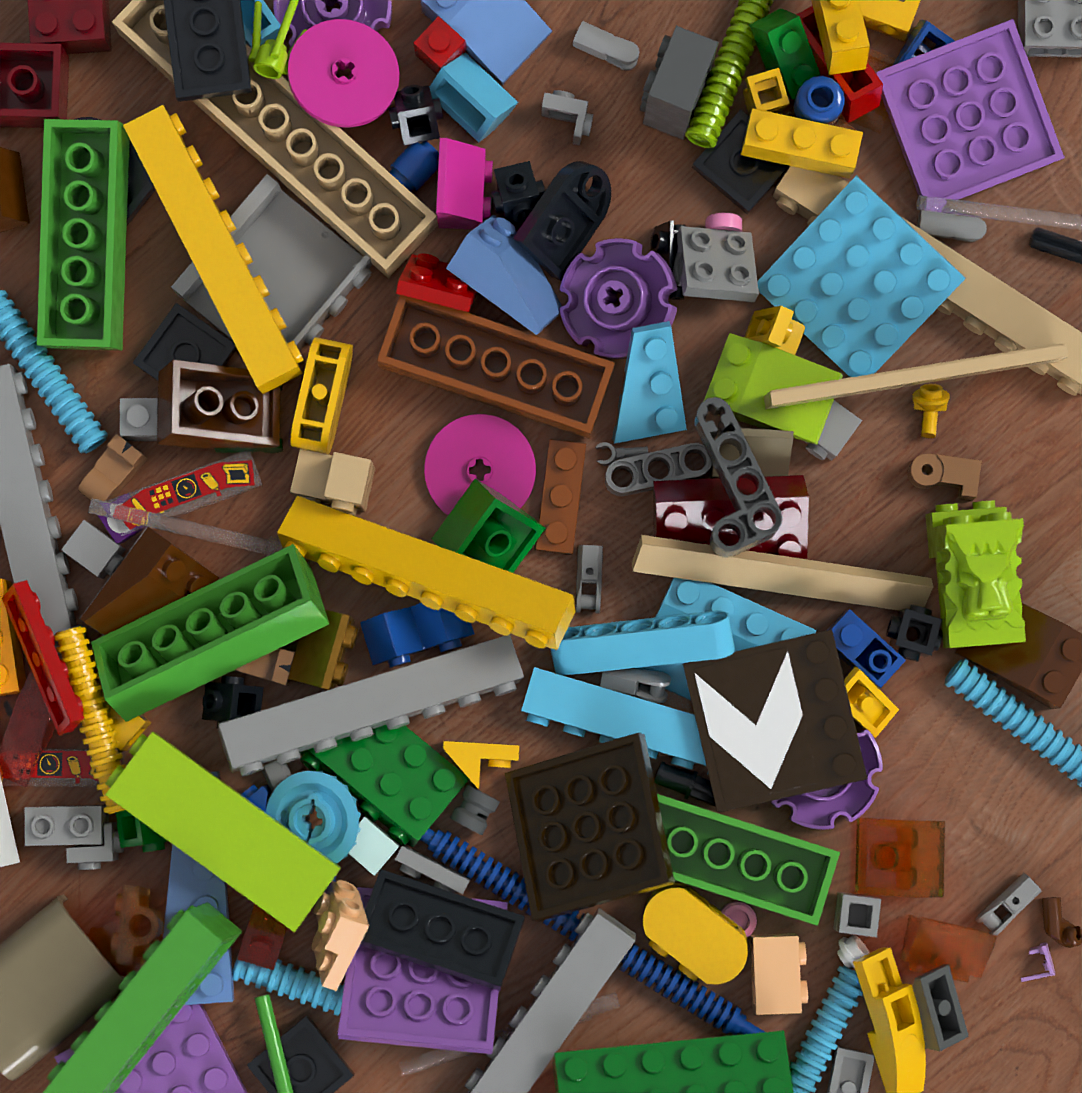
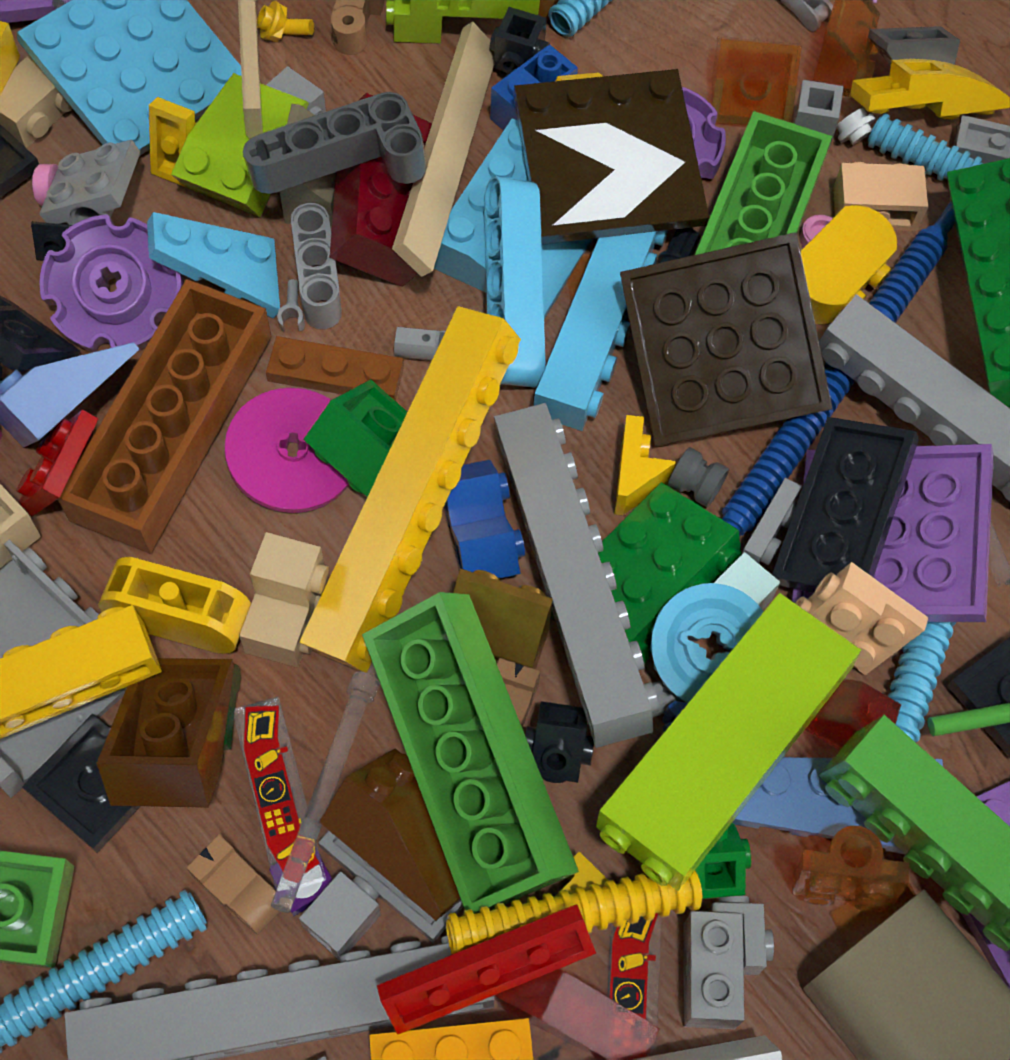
camera: 85 degrees left, 20 degrees down
light grey brick [120,398,158,441] -> none
light grey bar [600,668,671,703] -> none

